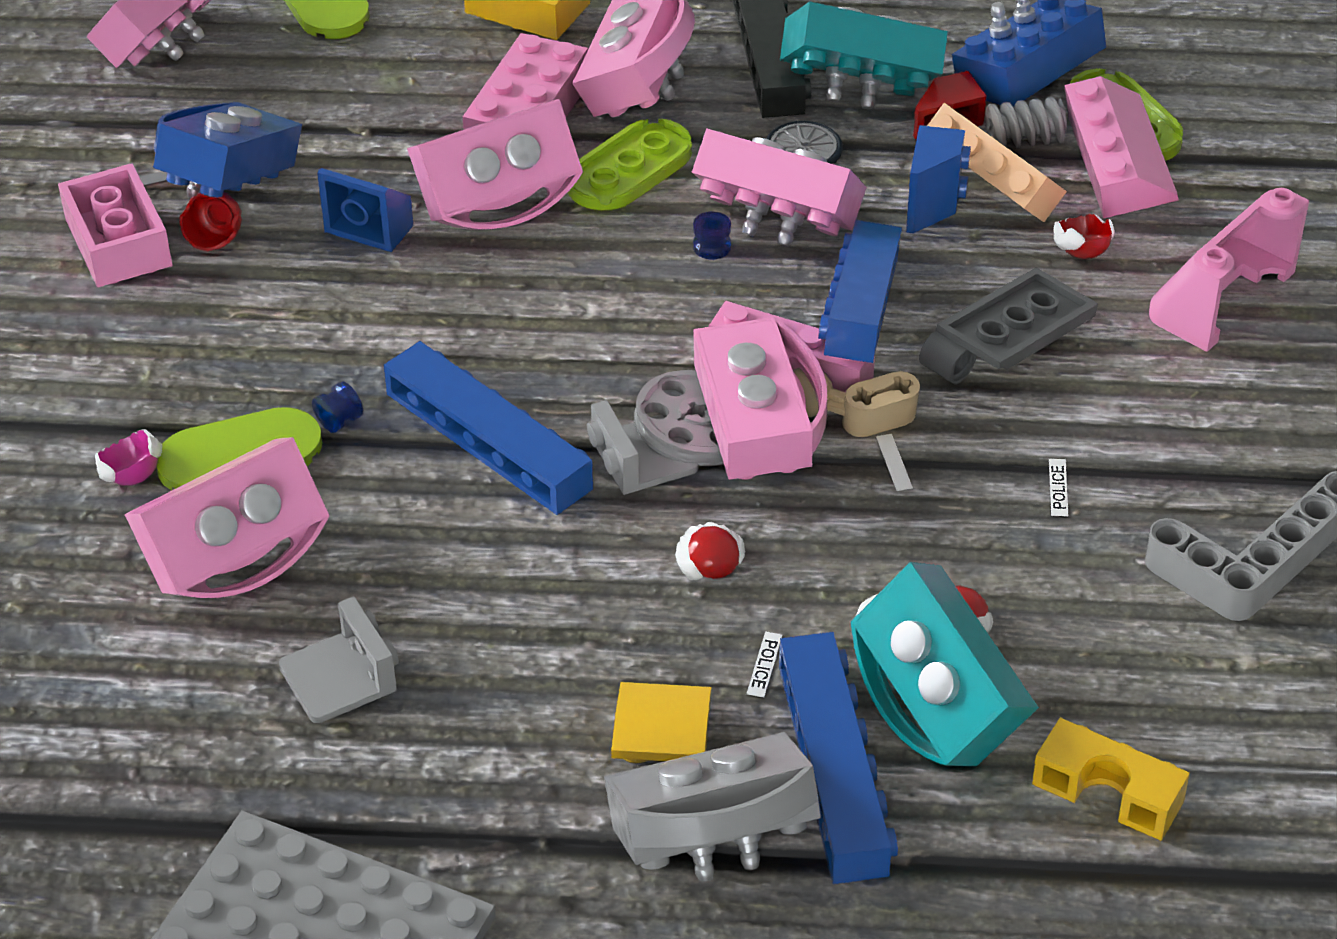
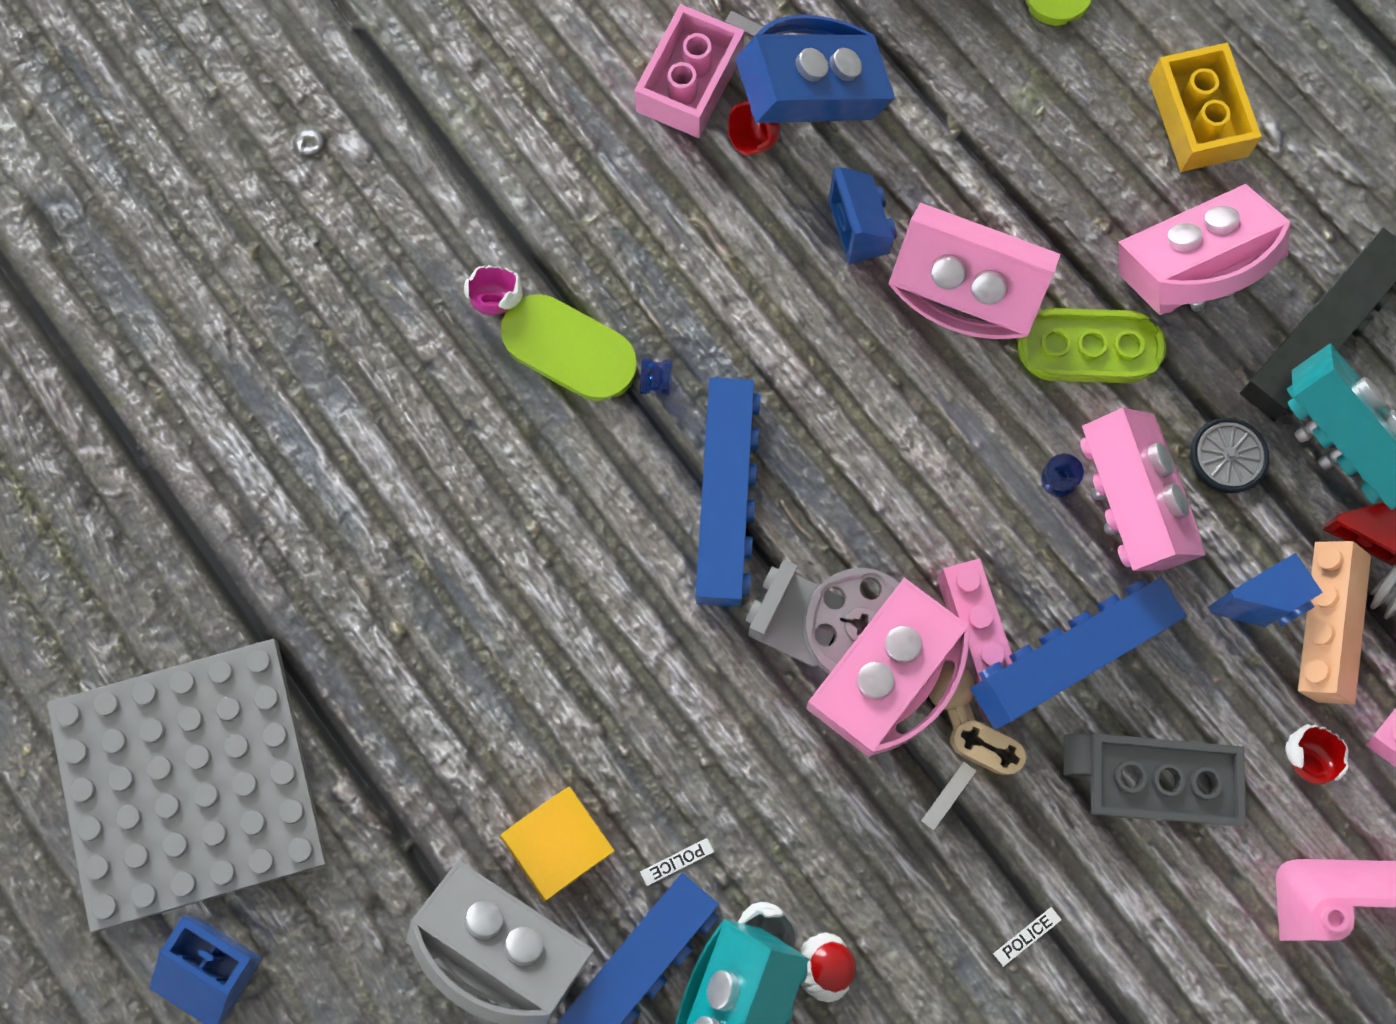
camera: 50 degrees right, 30 degrees up
bright pink piece [124,437,329,598] -> none
light grey bracket [279,596,399,723] -> none
bright pink brick [463,33,588,129] -> none
red hair [675,522,745,580] -> none

